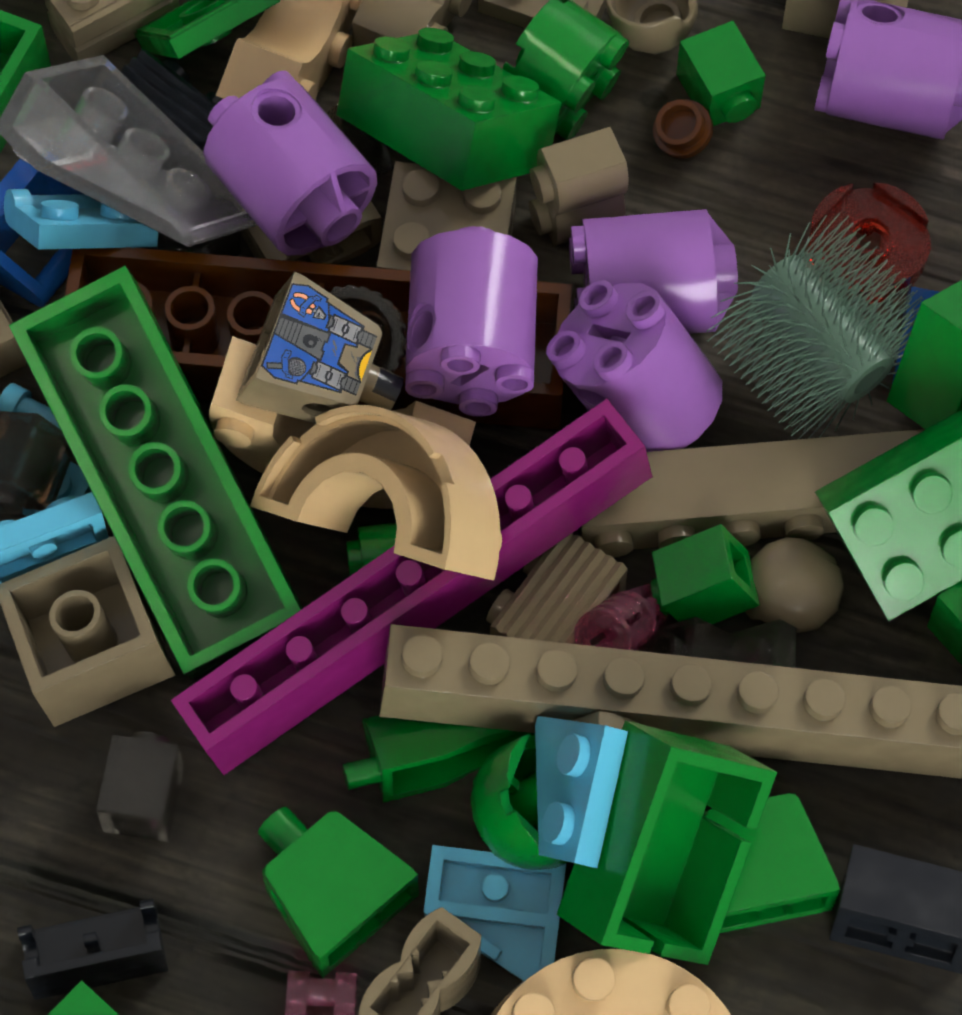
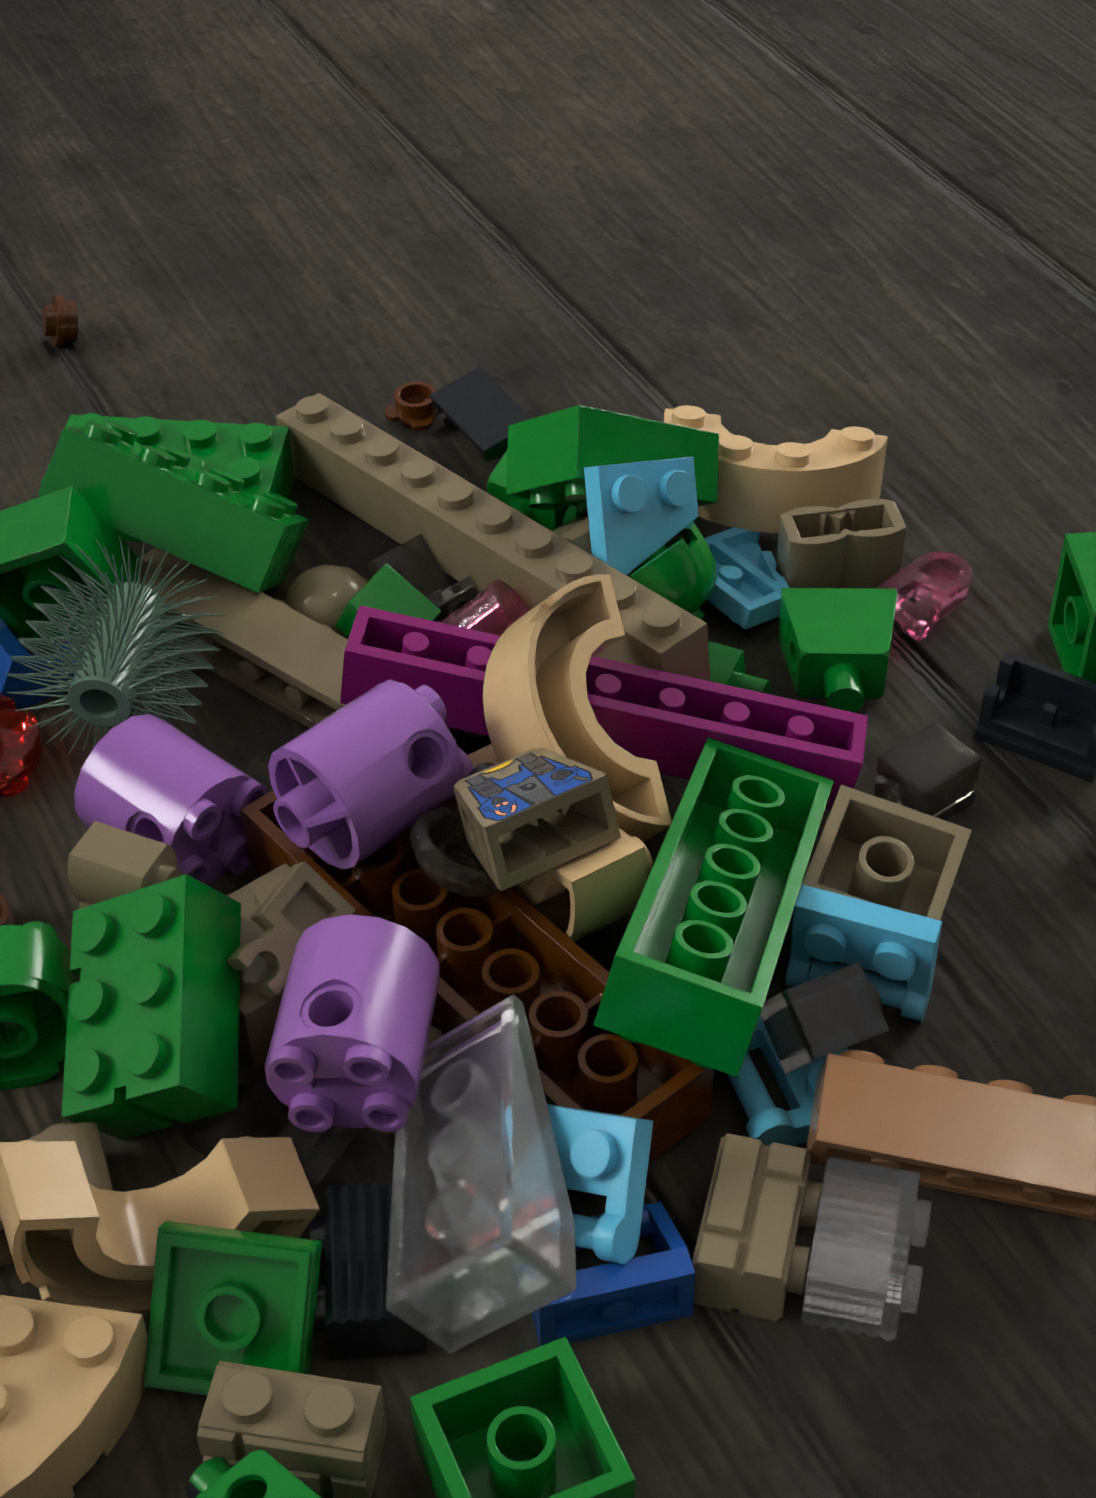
camera: 135 degrees left, 20 degrees down
medium lavender cylinder [546,280,722,452] -> none
none -> dark tan plate [226,861,355,998]

